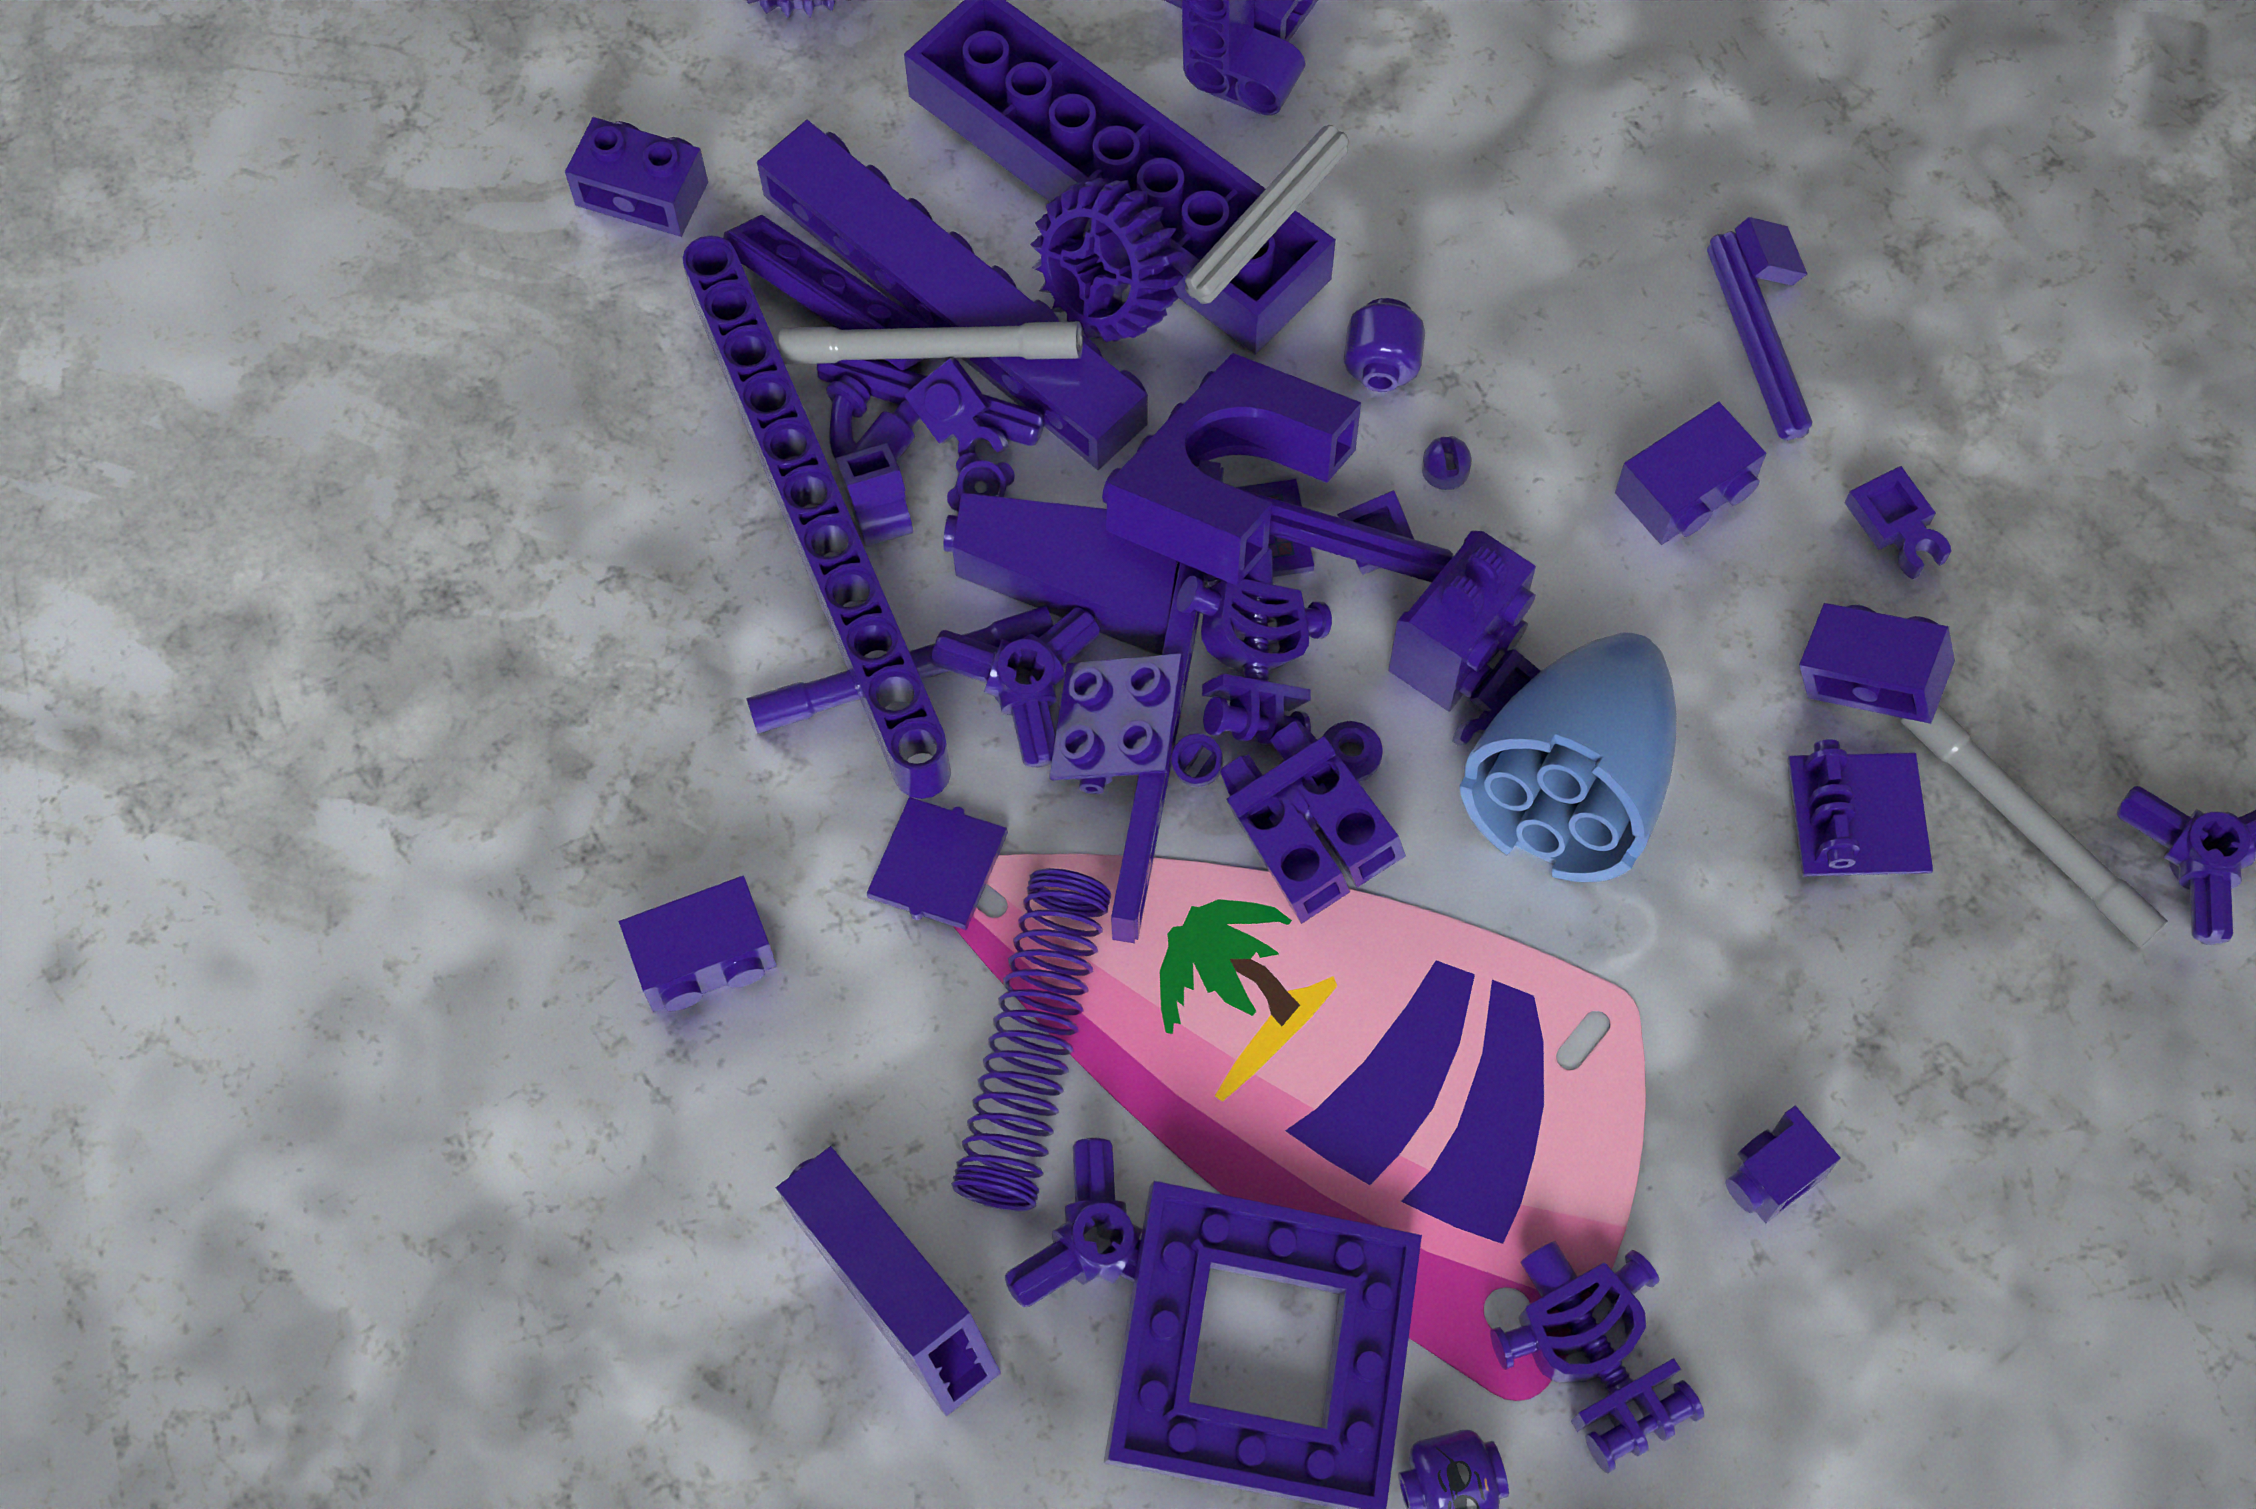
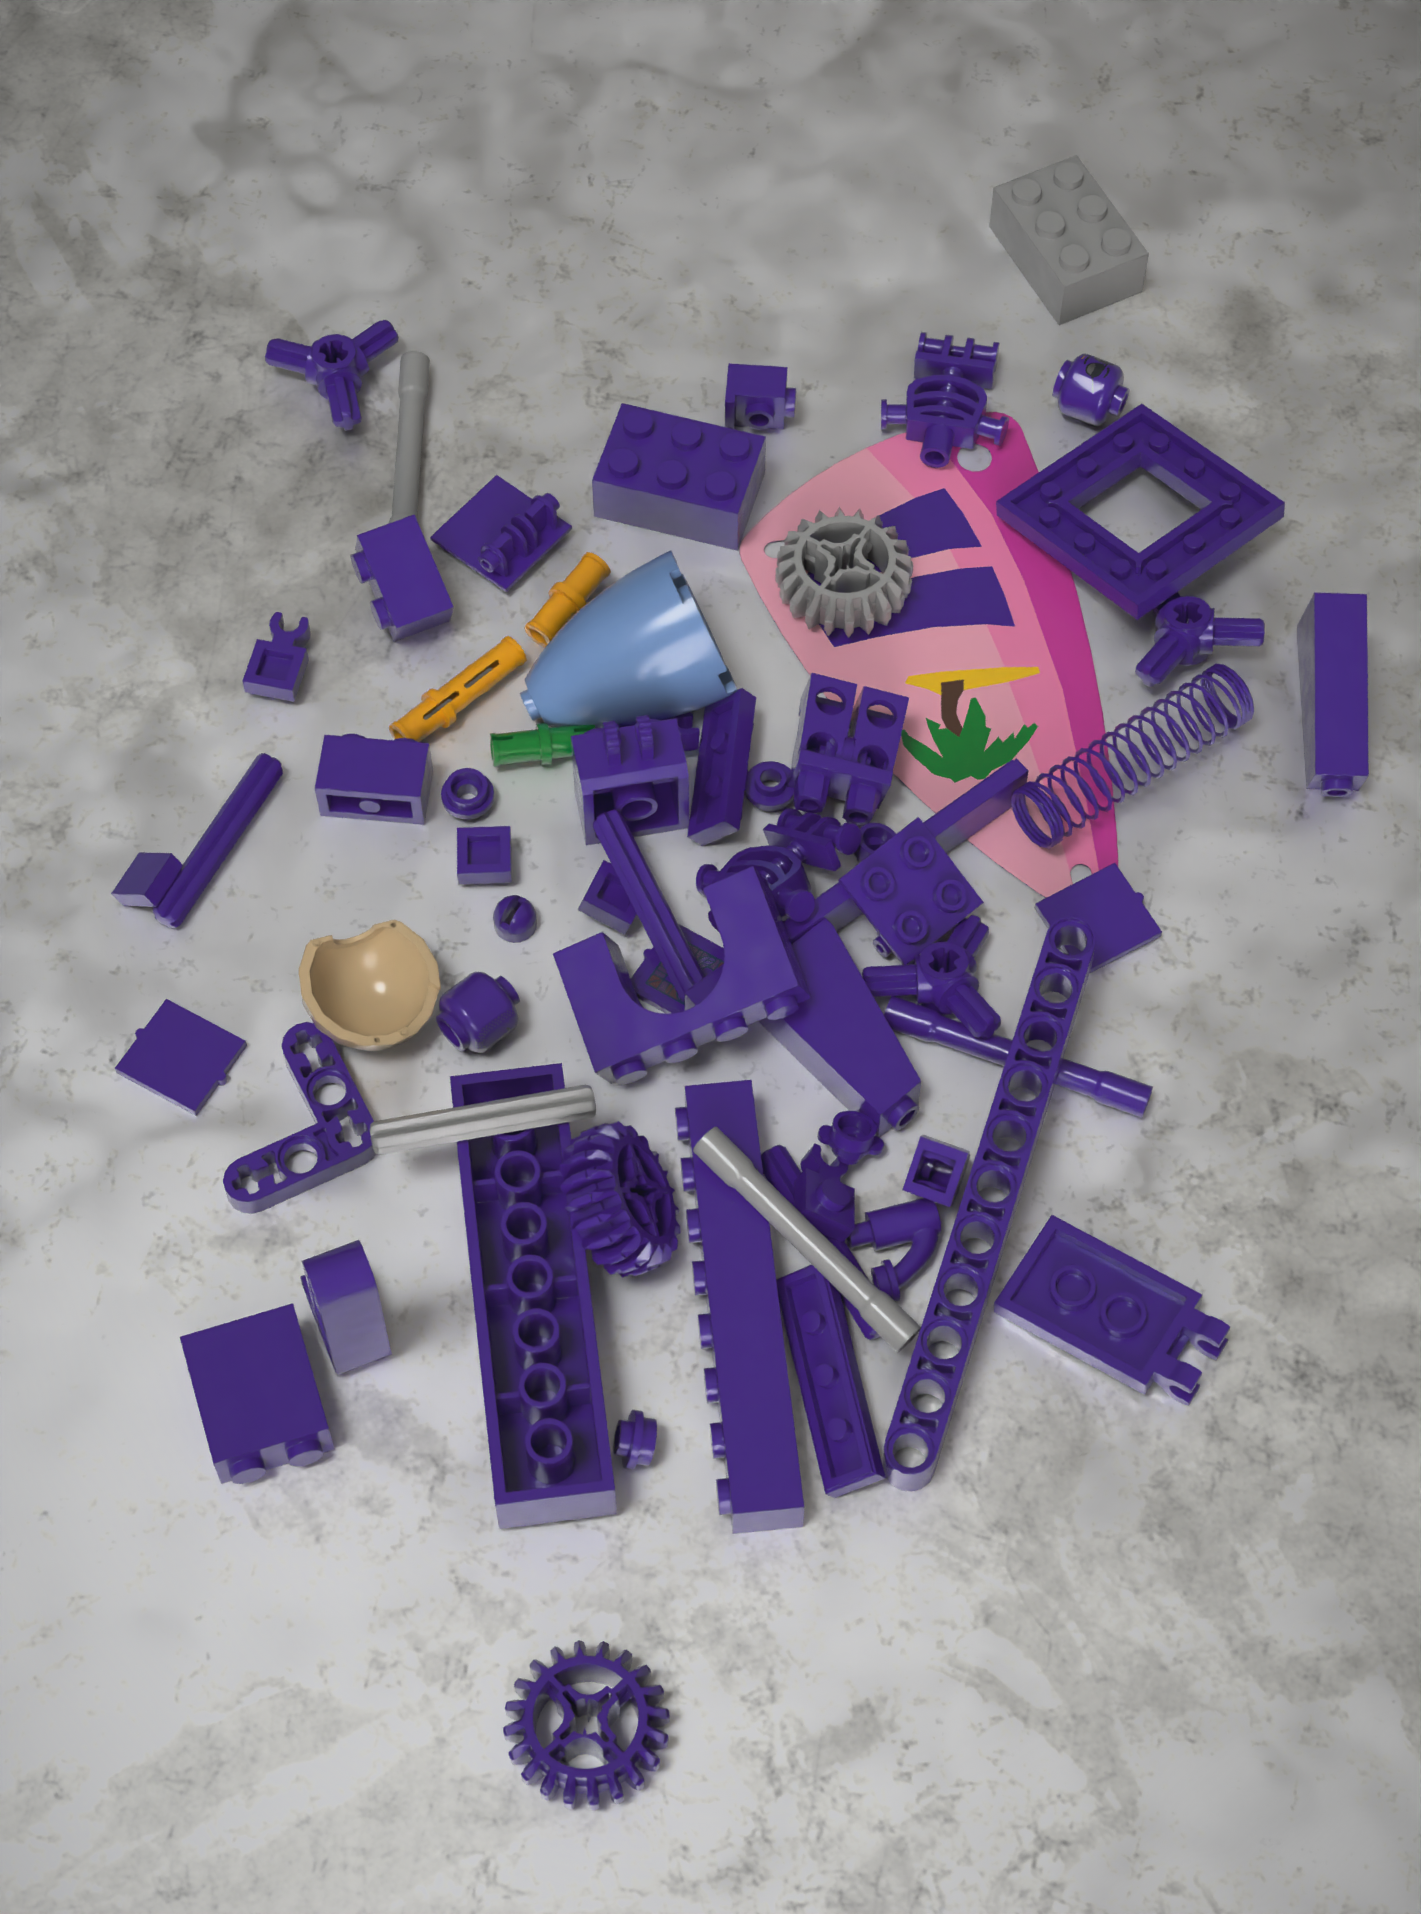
camera: 140 degrees left, 5 degrees down
dark purple brick [565,117,708,237] -> none
dark purple brick [618,875,777,1012] -> none
none -> dark purple piece [115,999,247,1116]
none -> dark purple beam [223,1022,376,1214]
none -> tan cylinder [298,920,441,1051]
none -> light orange pin [389,636,527,742]
none -> dark purple plate [441,768,494,819]
none -> dark purple plate [457,826,512,885]
none -> green pin [490,723,595,767]
none -> light orange pin [524,552,611,647]
none -> dark purple brick [592,403,766,551]
none -> dark purple plate [613,1410,657,1470]
none -> dark purple plate [687,688,756,846]
none -> light grey gear [775,507,913,638]
none -> dark purple tile [994,1215,1230,1406]

